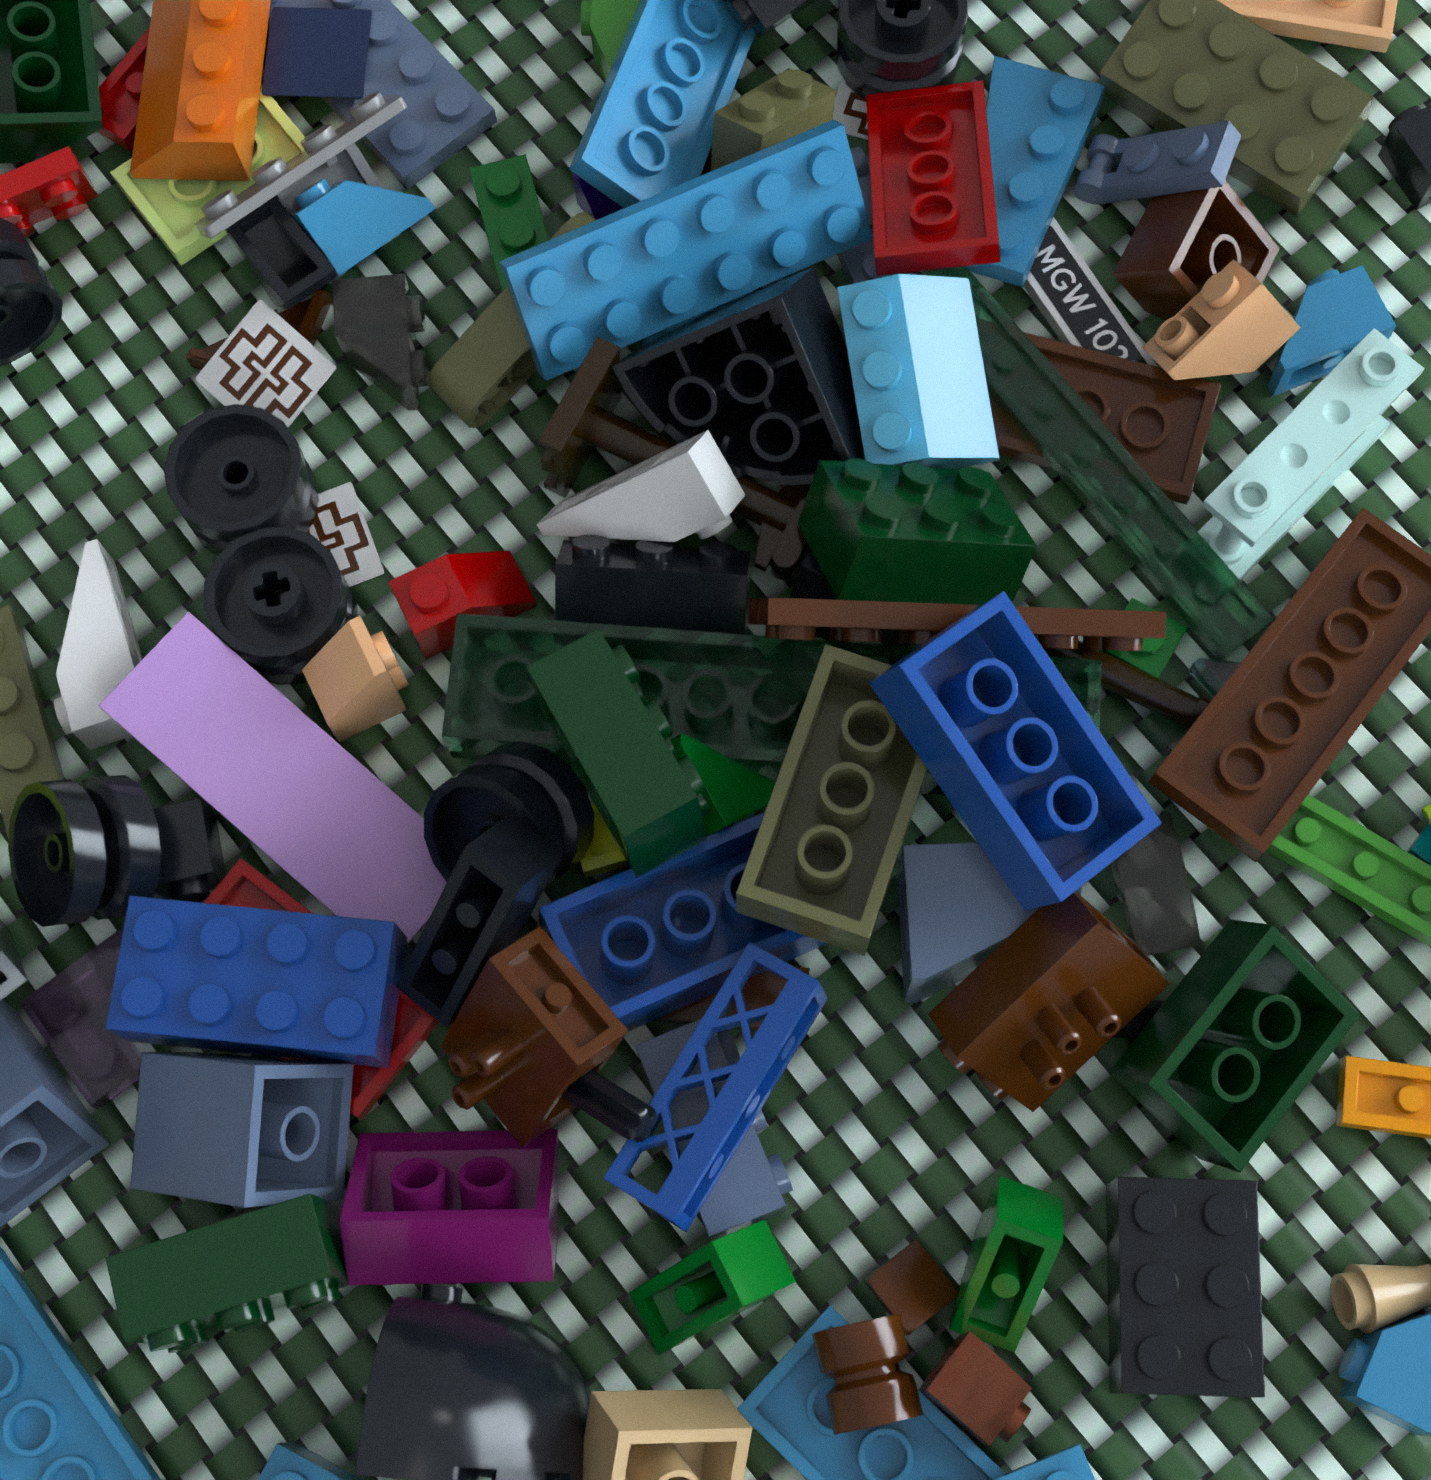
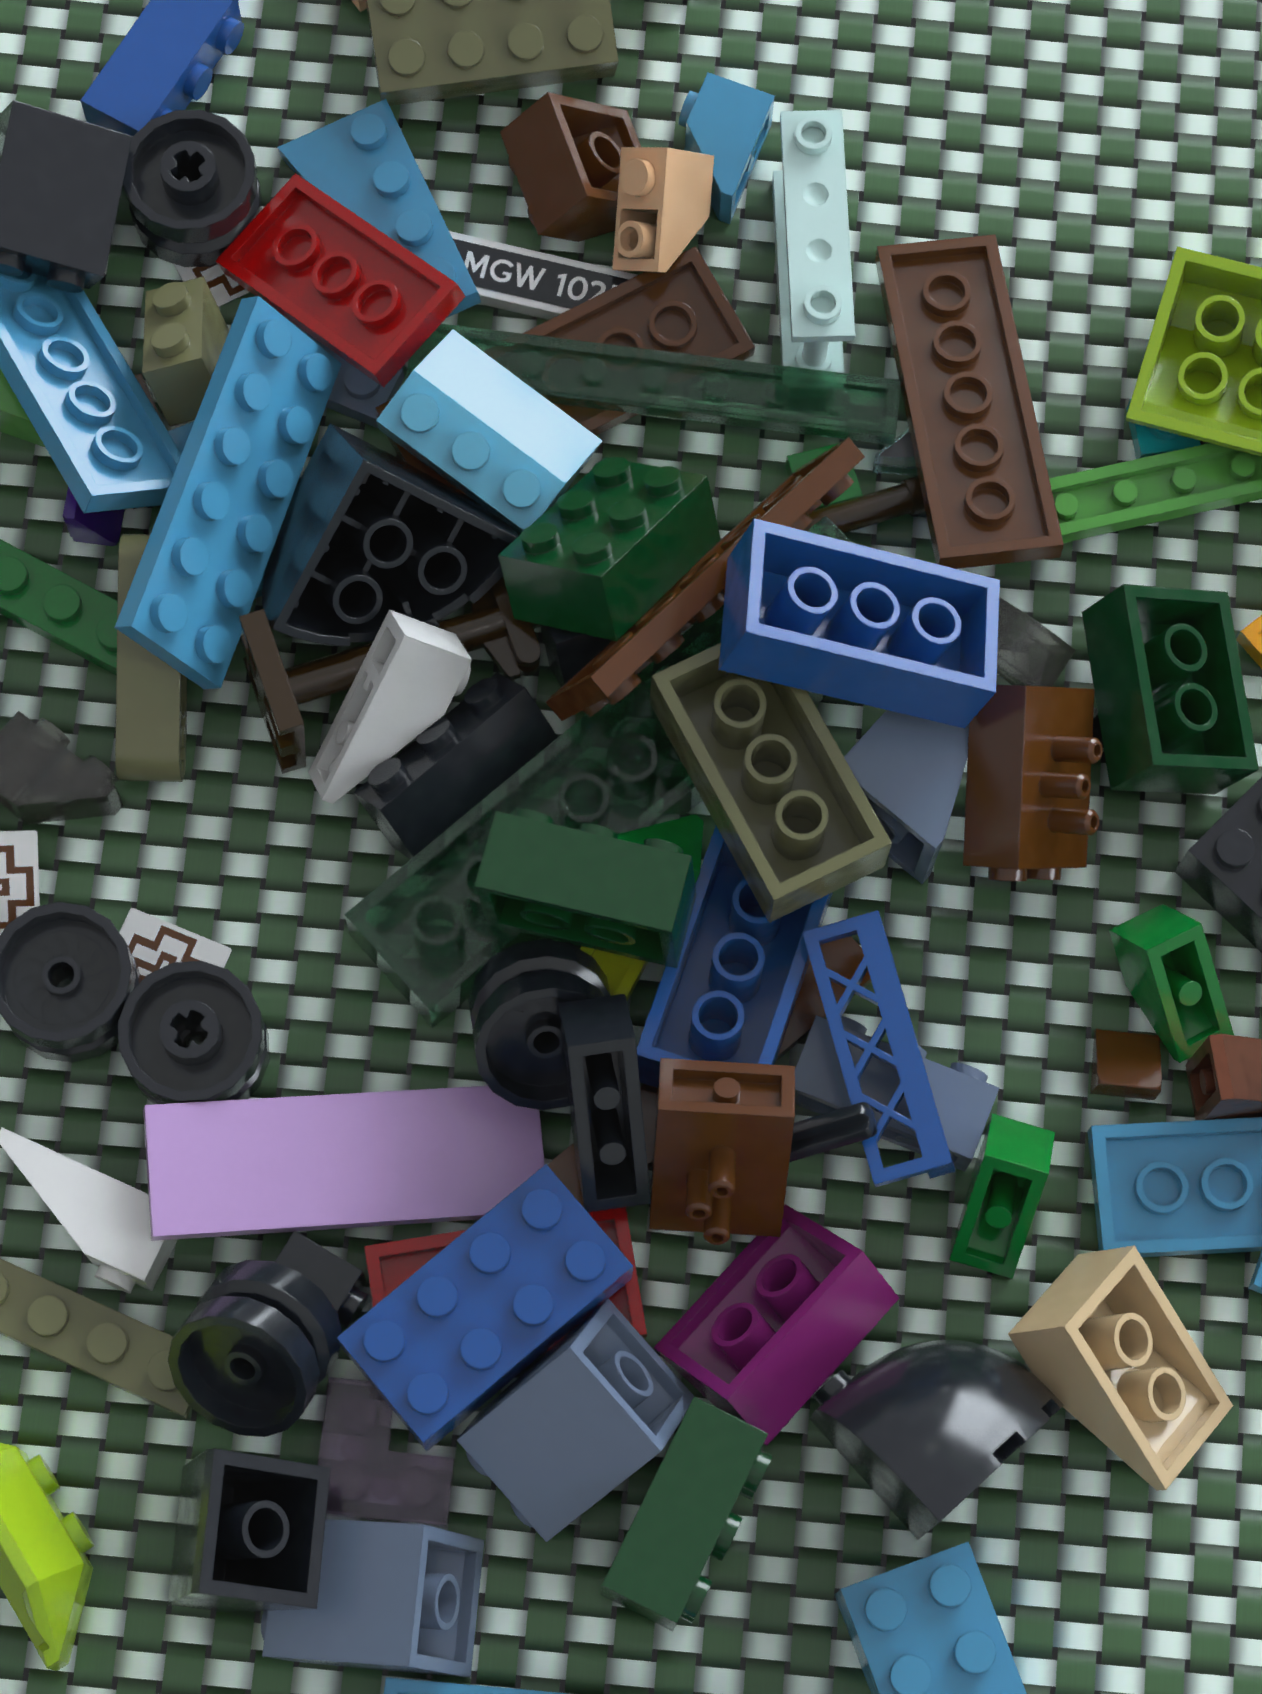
camera: 55 degrees left, 0 degrees up
light nougat slope [302,616,409,742] -> none
red slope [388,550,537,659] -> none
reddish brown wheel [812,1314,923,1435] -> none
sand blue plate [1073,121,1241,204] -> none

